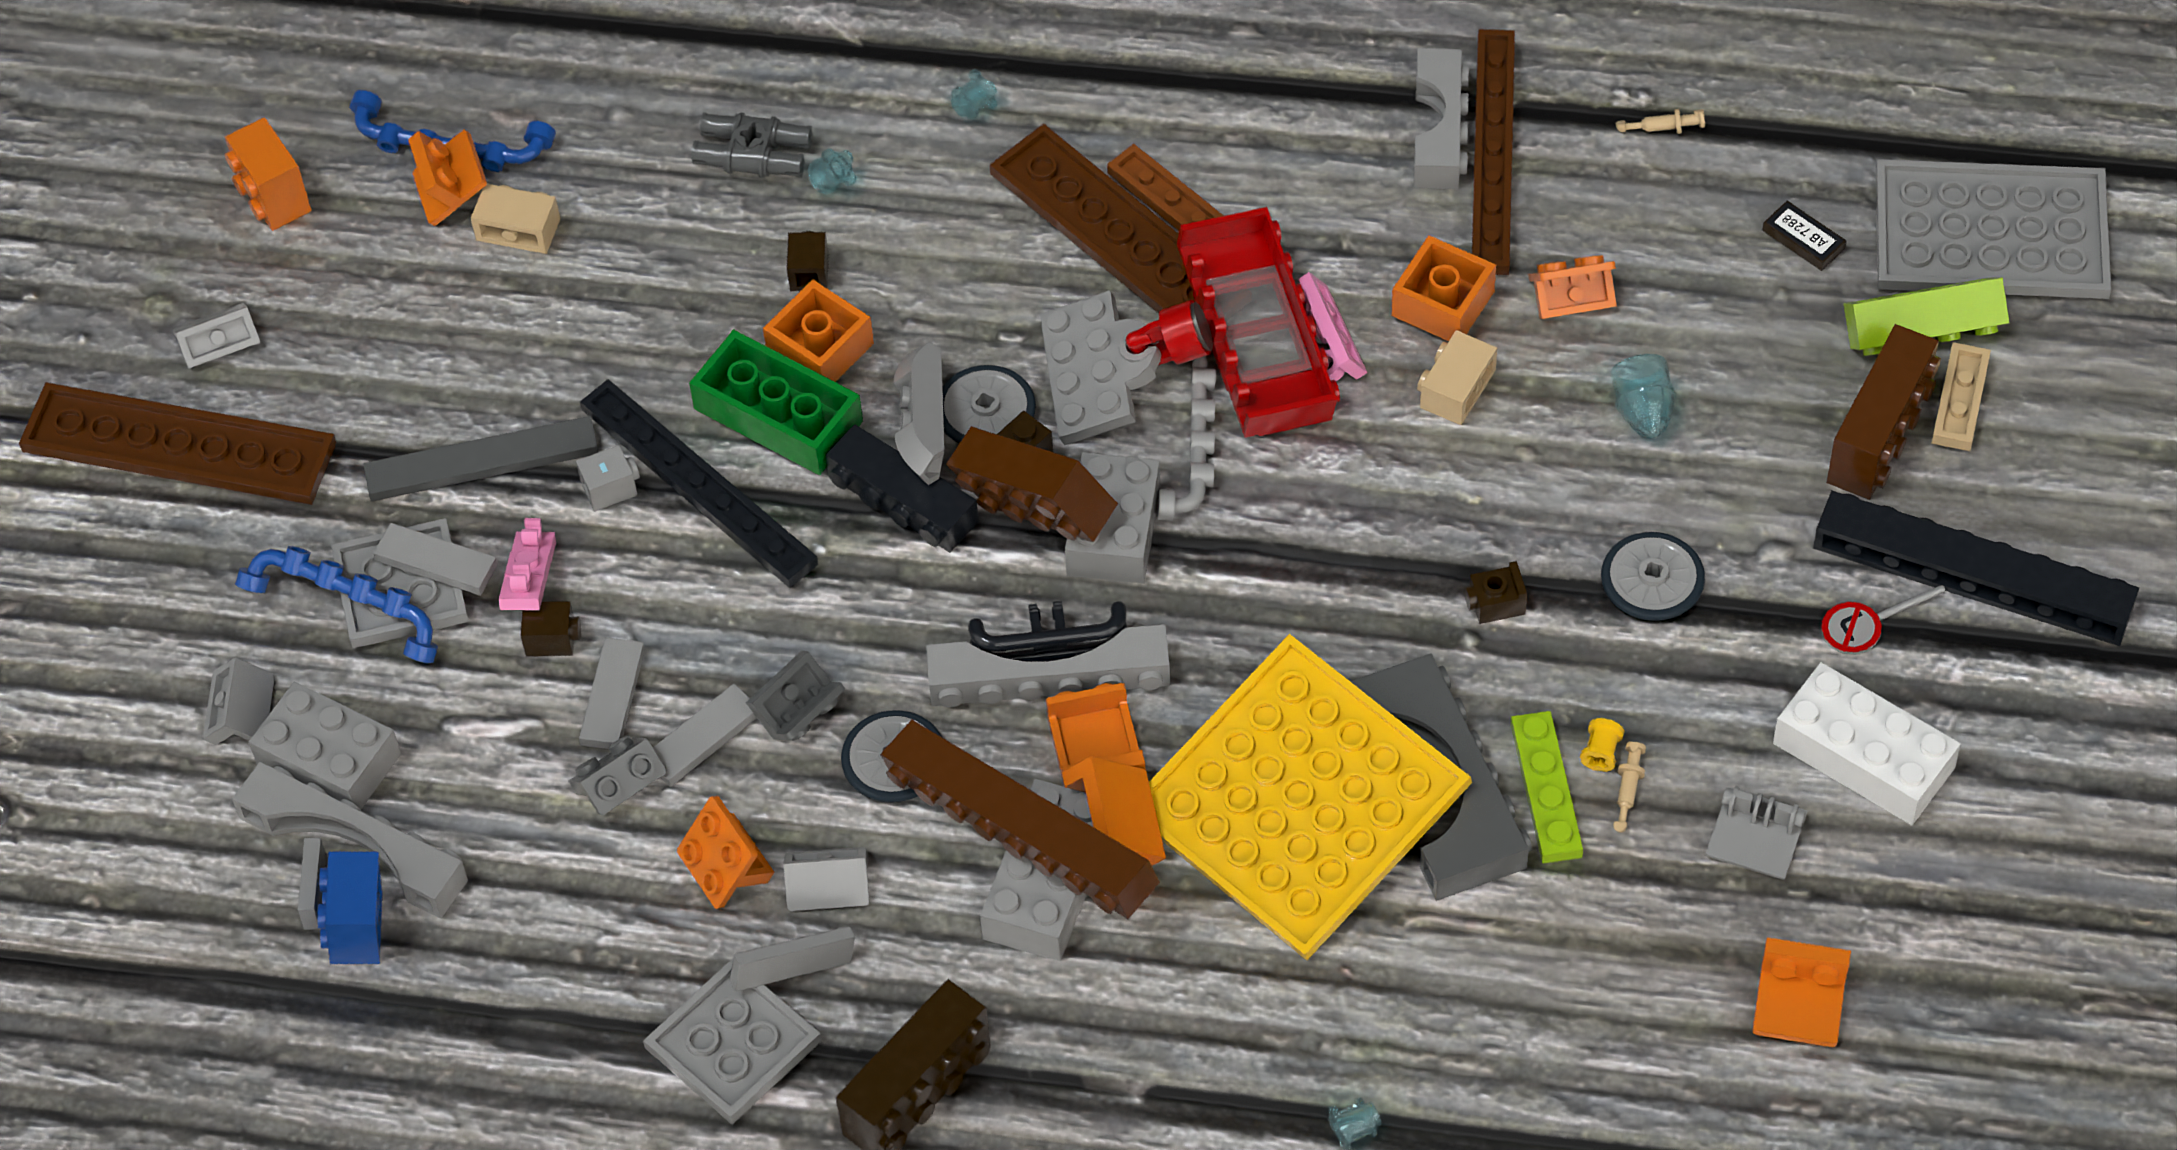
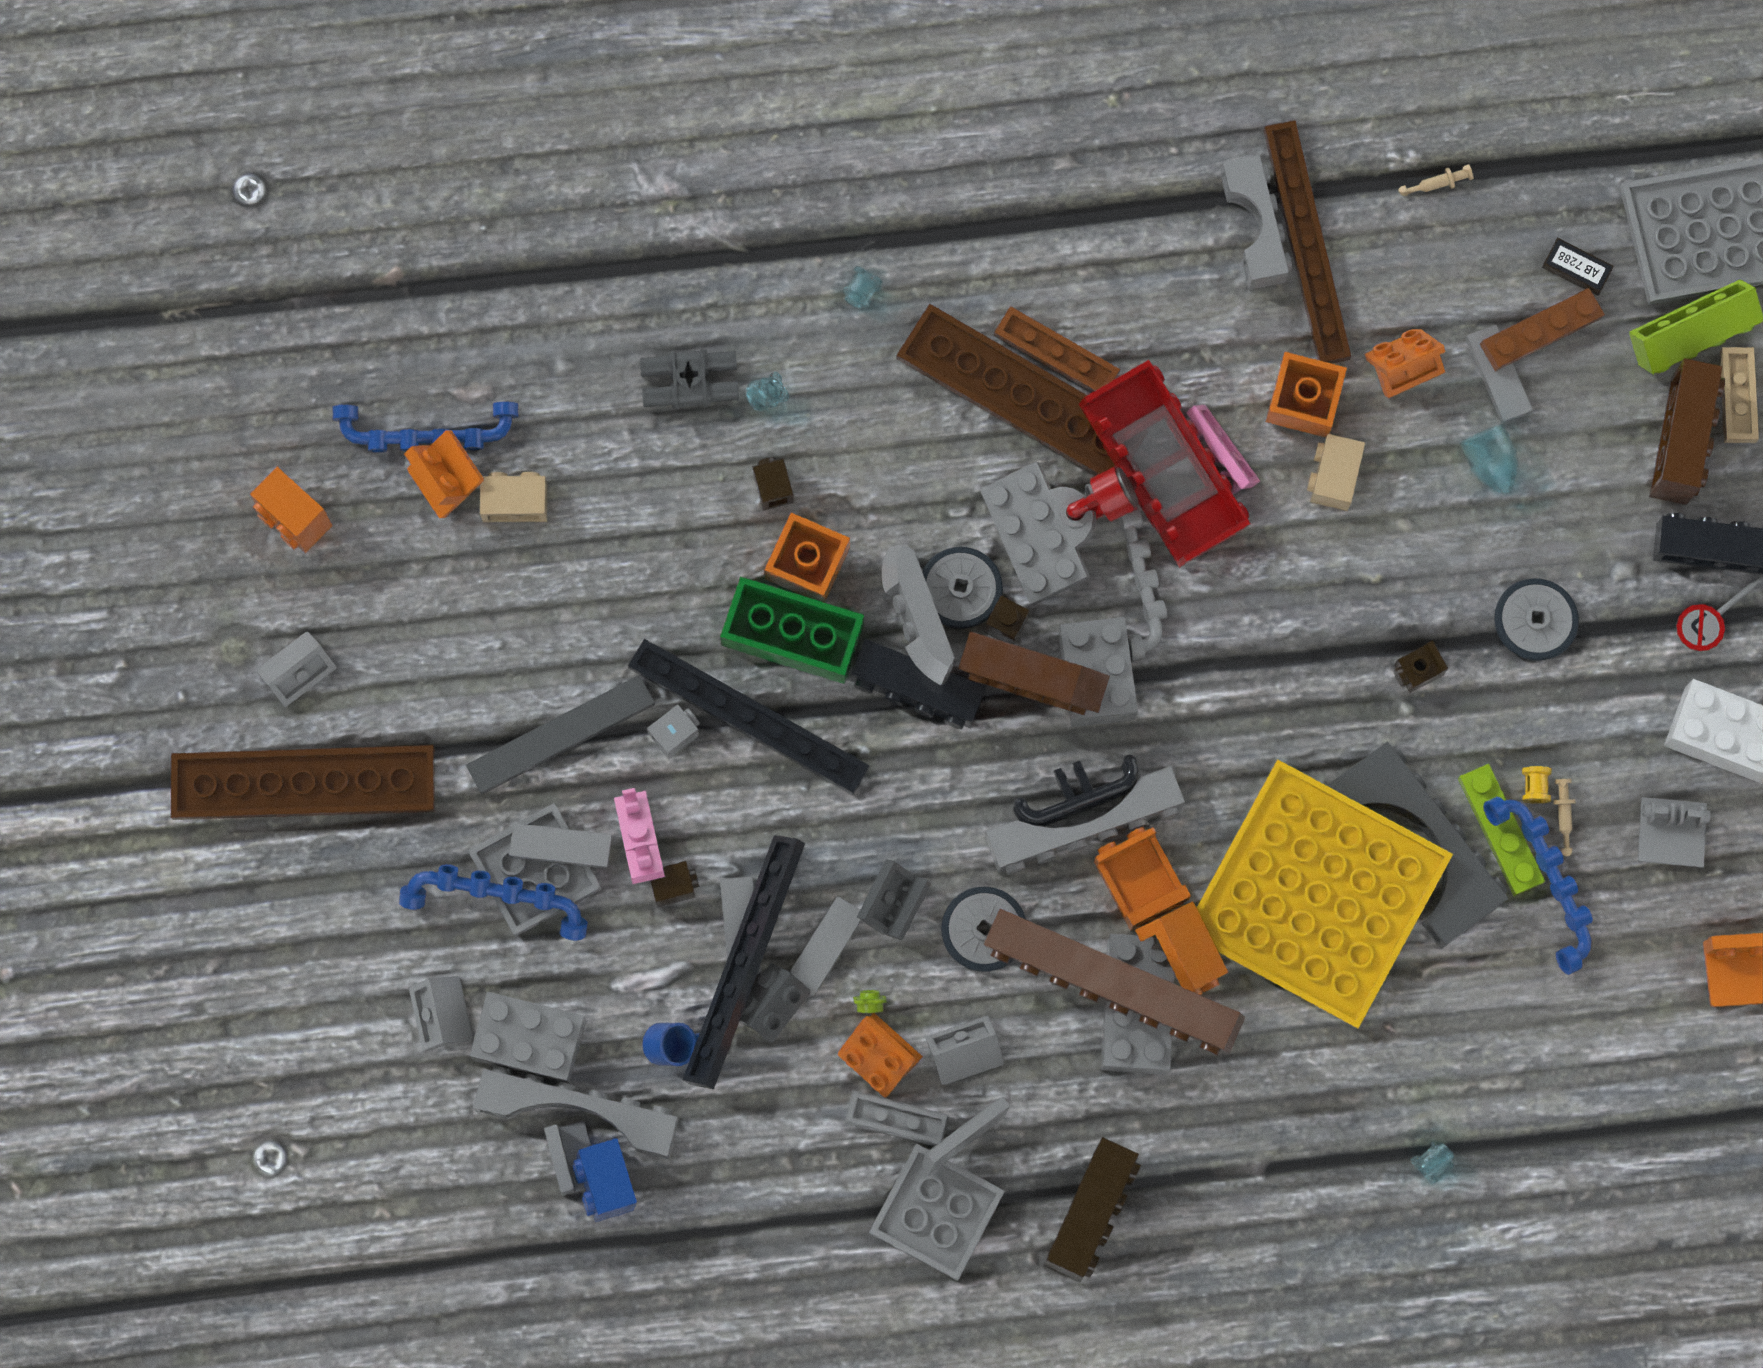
camera: 20 degrees left, 20 degrees up
none -> blue piece [643,1022,700,1066]
none -> black plate [682,835,805,1090]
none -> light grey tile [844,1090,949,1147]
none -> lime plate [853,990,887,1013]
none -> light grey tile [1465,325,1533,424]
none -> dark orange plate [1479,288,1605,372]
none -> blue bar [1483,796,1593,975]

